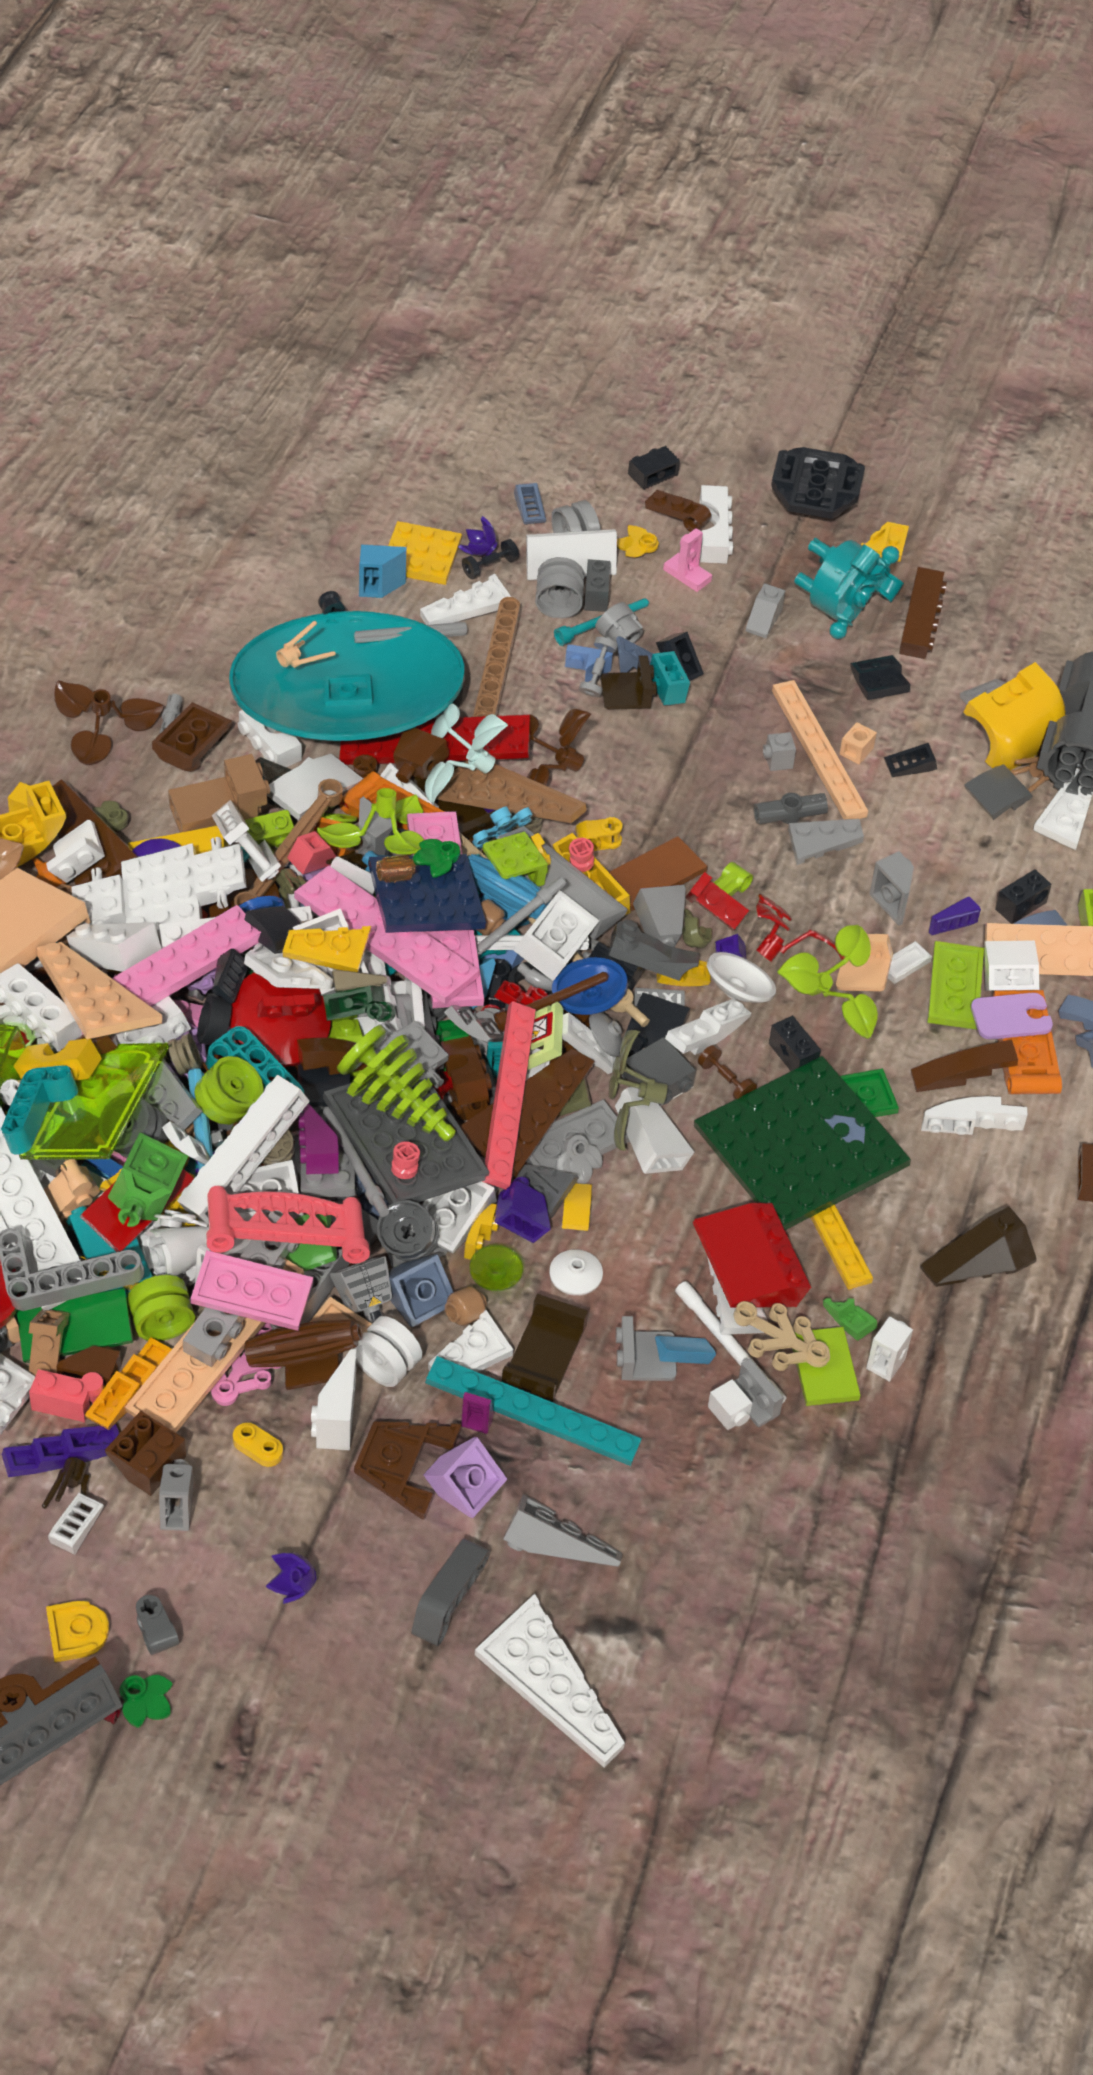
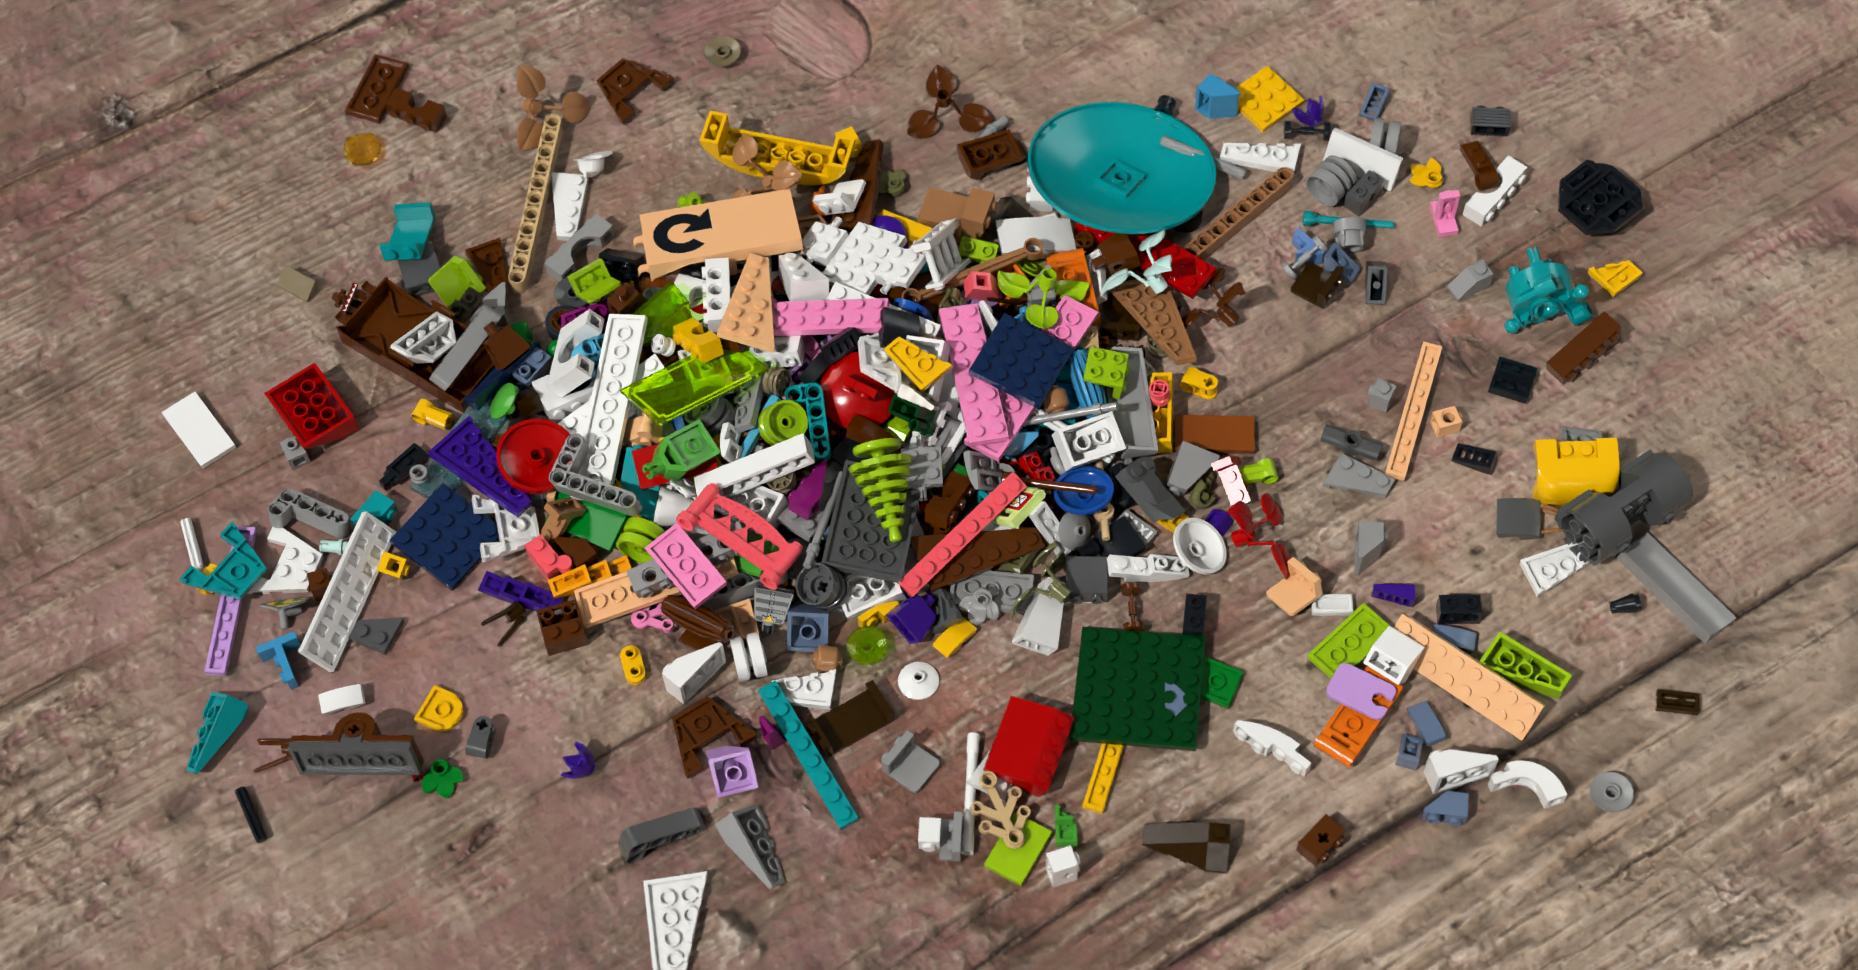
camera: 45 degrees right, 10 degrees up
teal beam [1,1065,78,1155] -> none
white slope [48,1493,104,1555] -> none
light grey torso [159,1459,193,1531] -> none
light nougat plant [276,621,336,668] -> none
clear orange brick [376,855,415,883] -> none
coral wheel [391,1142,420,1179] -> none
green plate [412,839,460,878] -> none
medium azure plant [472,806,533,849] -> none
yellow tile [531,833,551,865] -> none
teal brick [650,651,690,705] -> none
dark azure slope [655,1336,716,1364] -> none
lime plant [777,925,878,1039] -> none
reddish brown slope [911,1040,1018,1092] -> none

